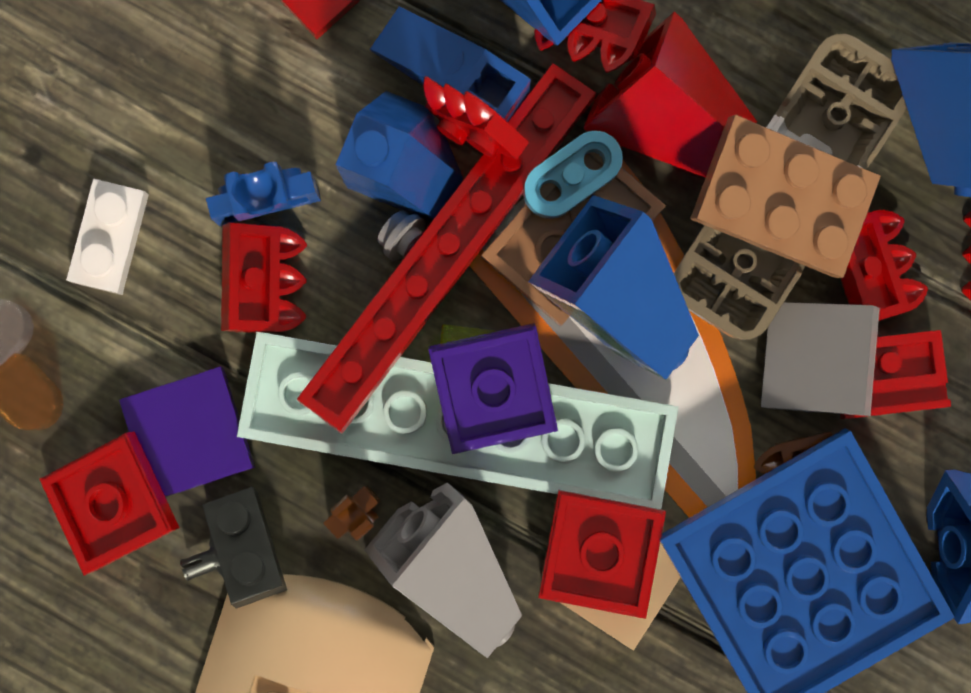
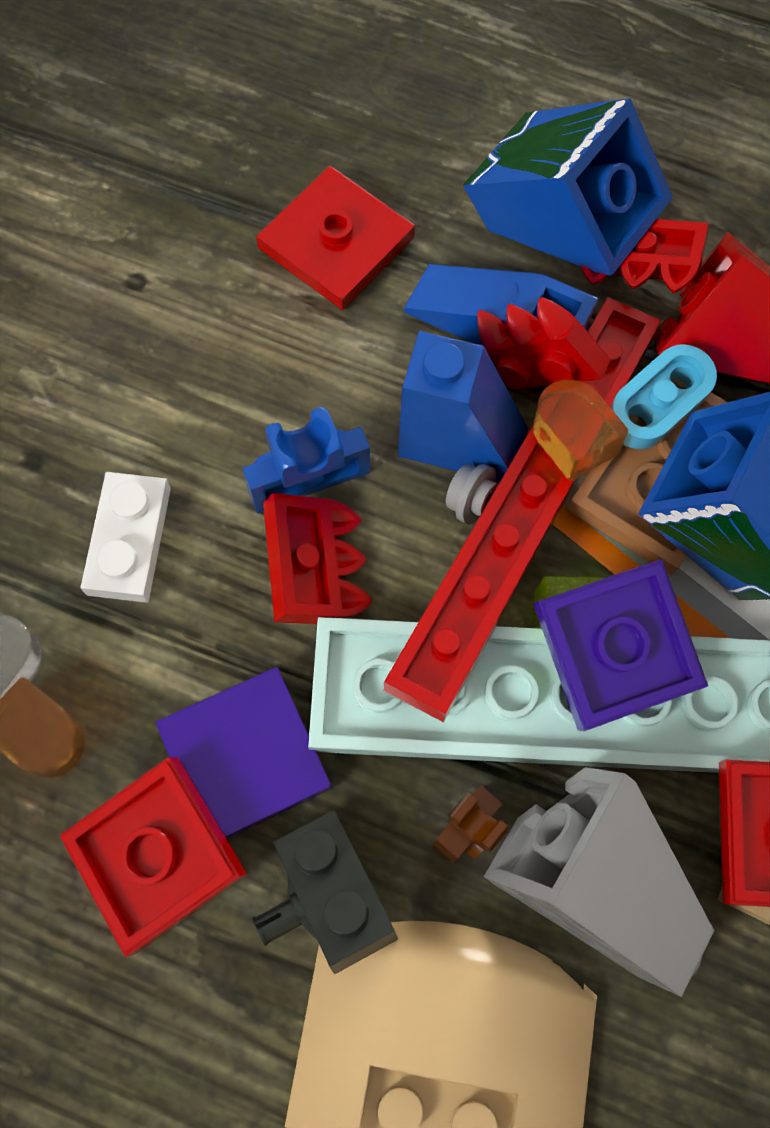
camera: 10 degrees left, 15 degrees down
none -> clear orange piece [533,380,628,480]

